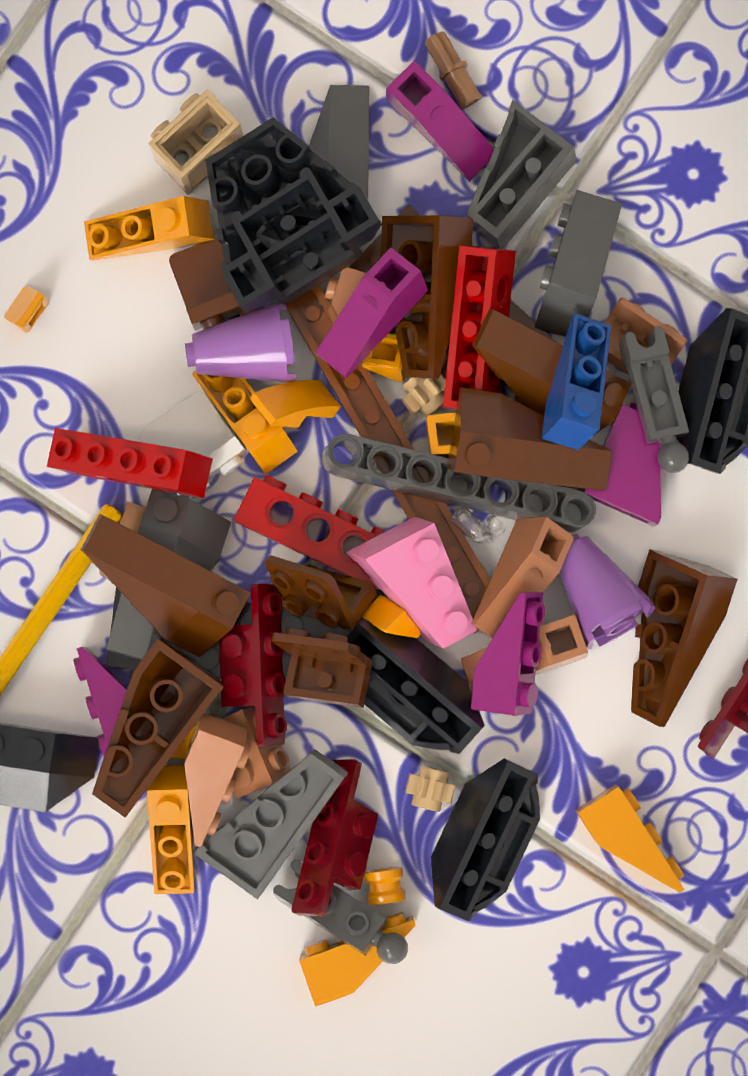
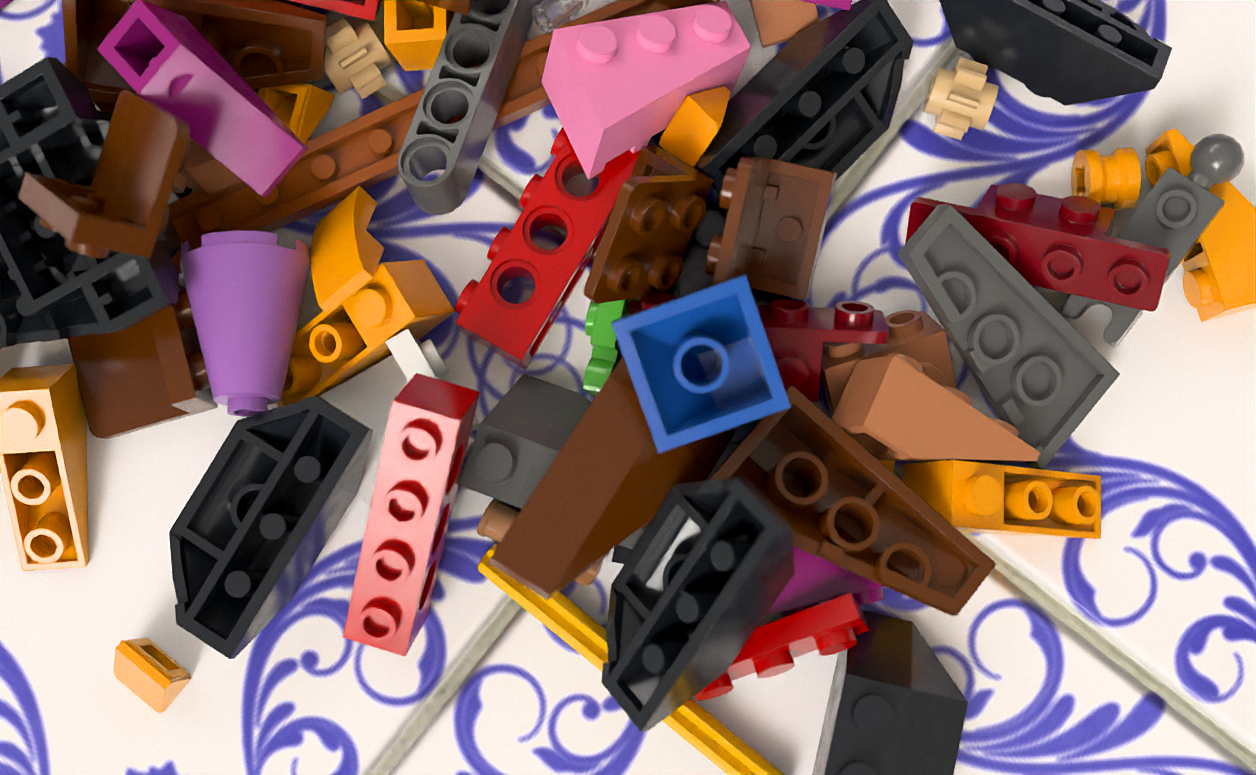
camera: 80 degrees left, 5 degrees down
none -> reddish brown bracket [18,89,190,258]
none -> black wedge [169,395,373,659]
none -> bright green plate [583,298,638,397]
none -> black wedge [601,477,795,732]
none -> blue slope [612,274,790,453]
none -> red plate [695,593,870,701]

